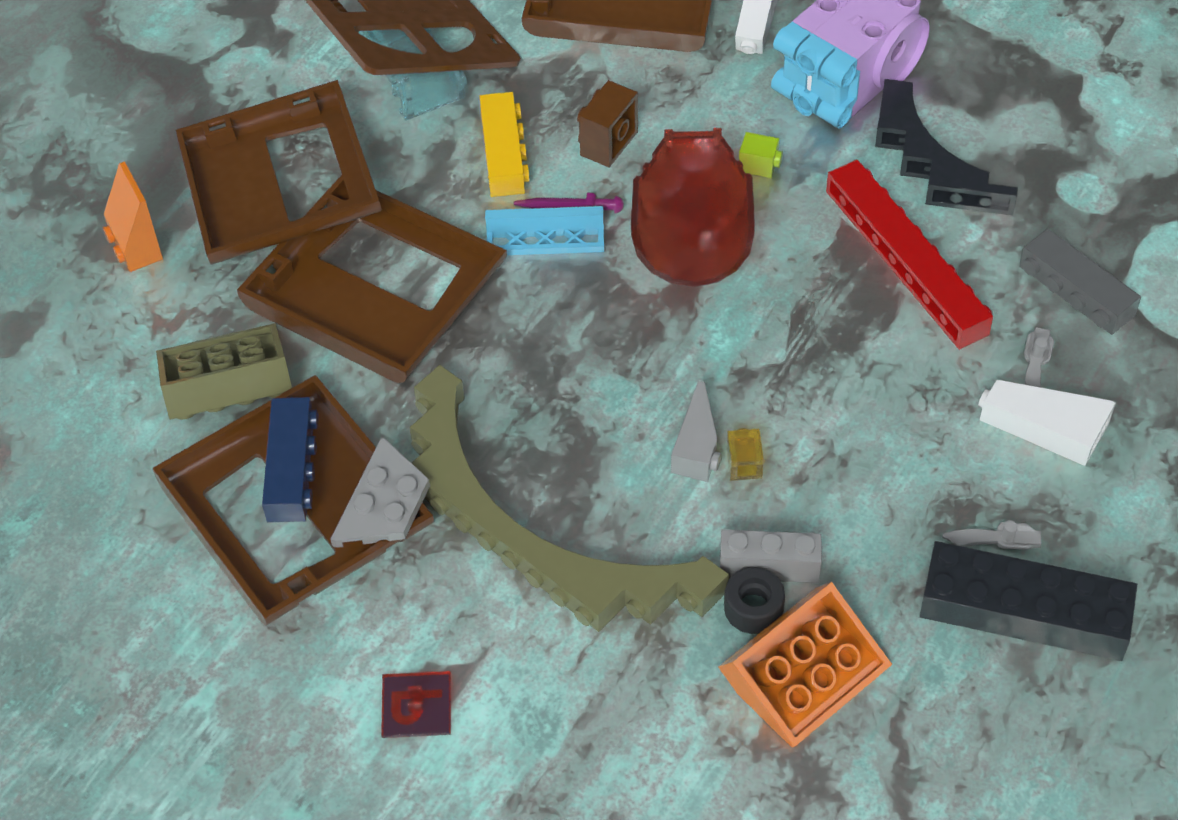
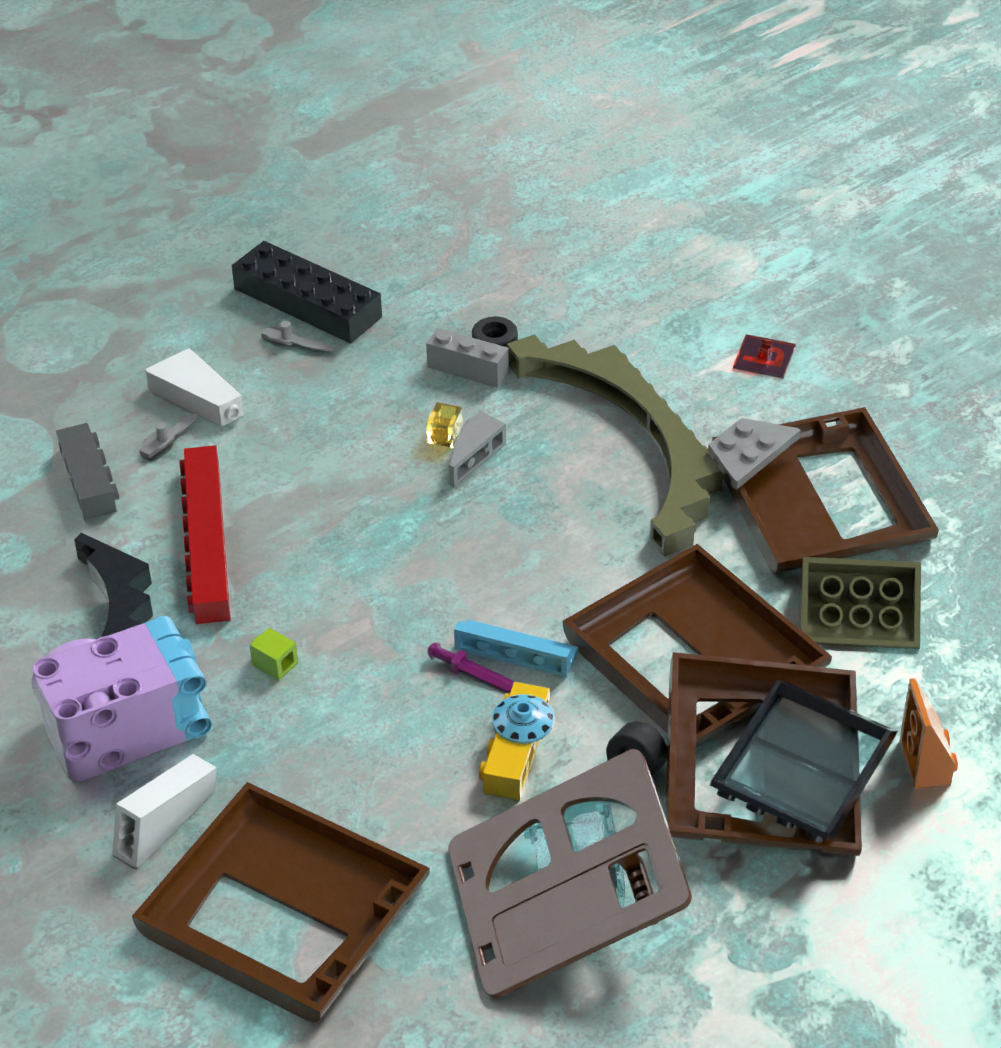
camera: 160 degrees left, 10 degrees down
dark blue brick [262,397,319,523] -> none
reddish brown brick [577,80,638,168] -> none
clear red windscreen [631,128,755,287] -> none
orange slope [718,582,892,748] -> none
none -> medium azure dish [492,694,554,744]
none -> black tyre [606,721,667,777]
none -> clear light blue window [709,680,898,843]

